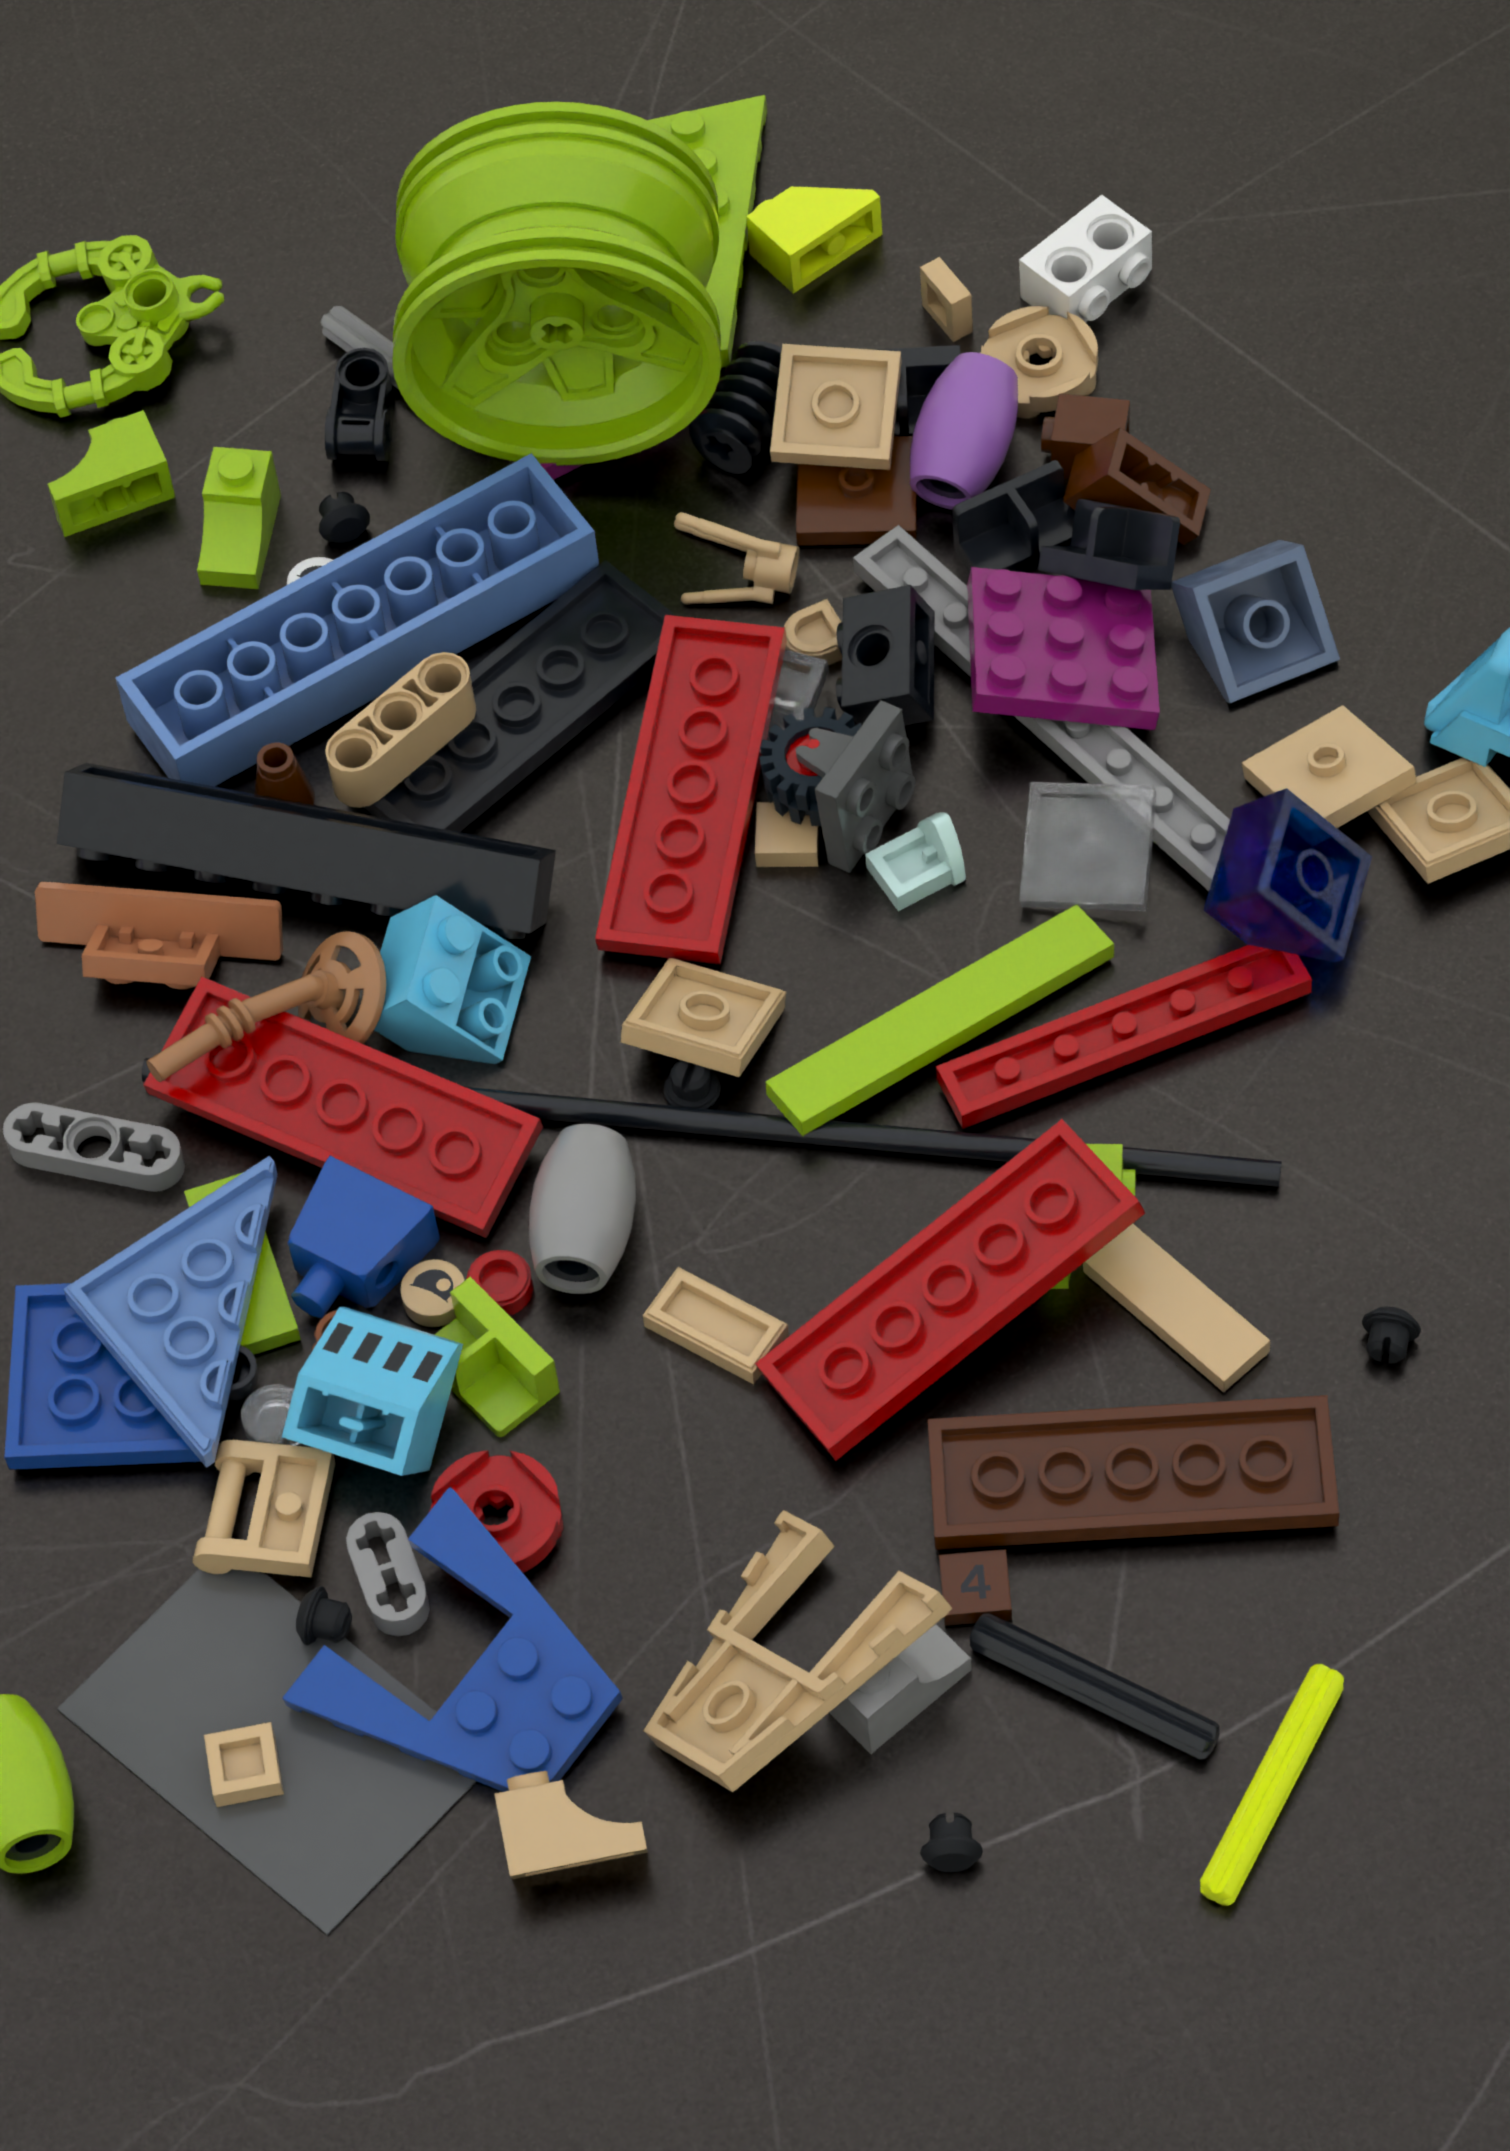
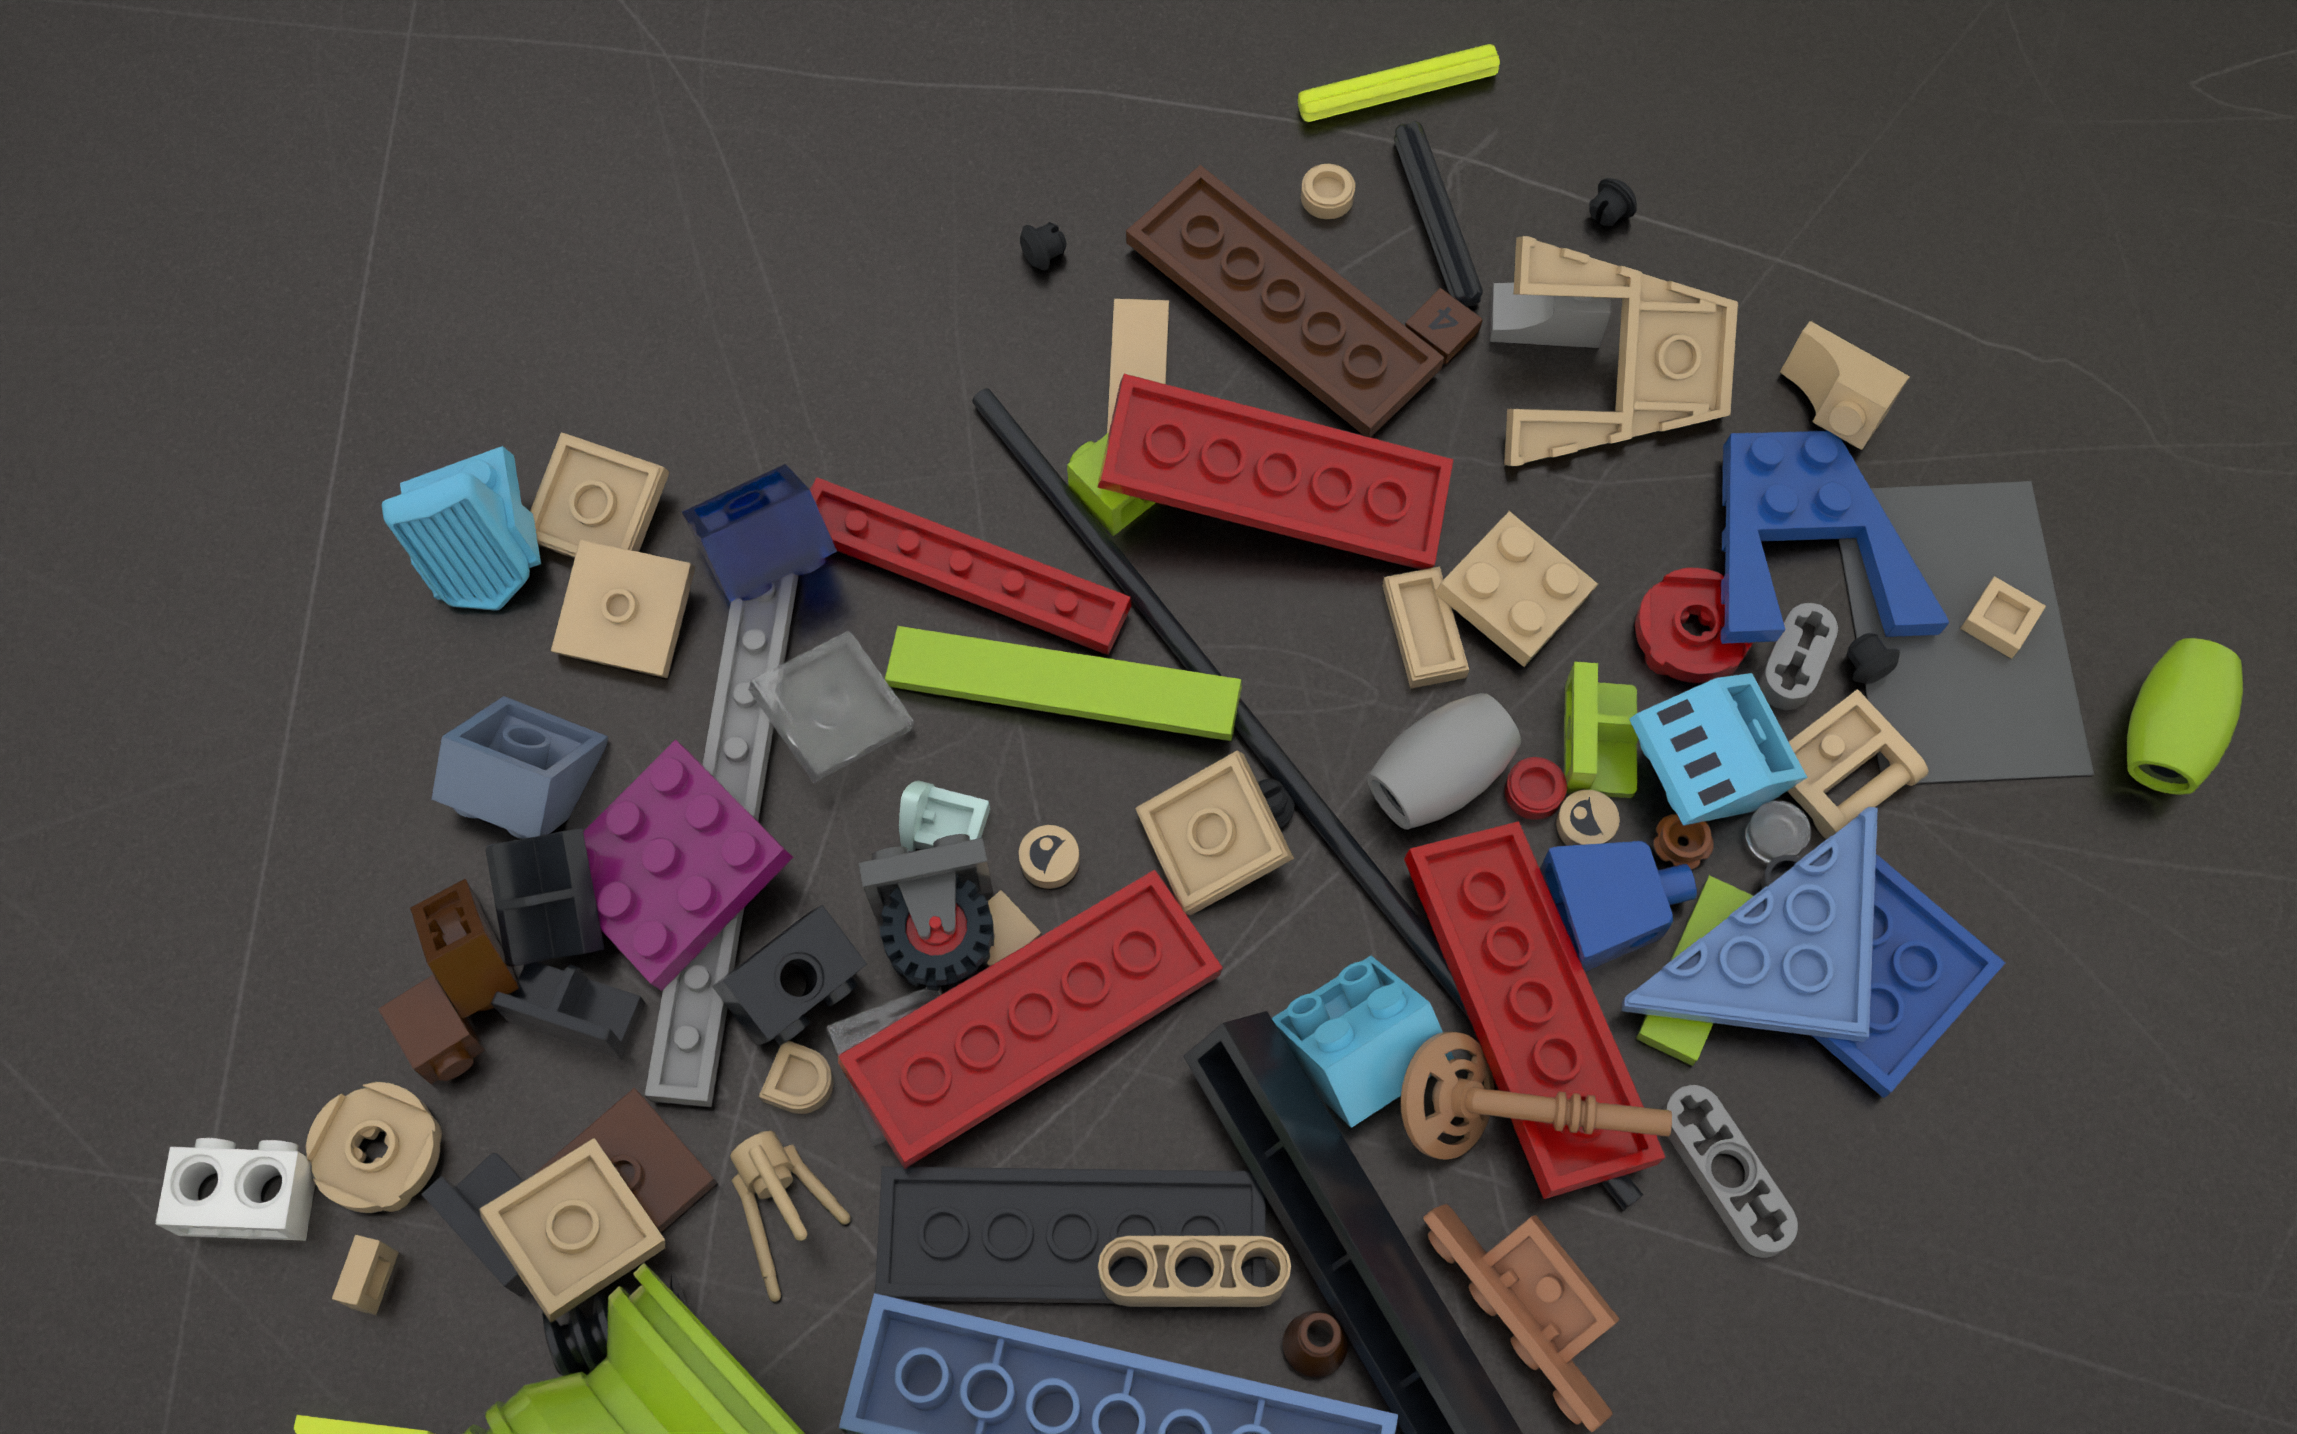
camera: 140 degrees left, 10 degrees up
medium lavender piece [910,352,1018,509] -> none
none -> tan tile [1019,825,1080,889]
none -> tan tile [1301,164,1355,219]
none -> tan plate [1435,511,1598,667]

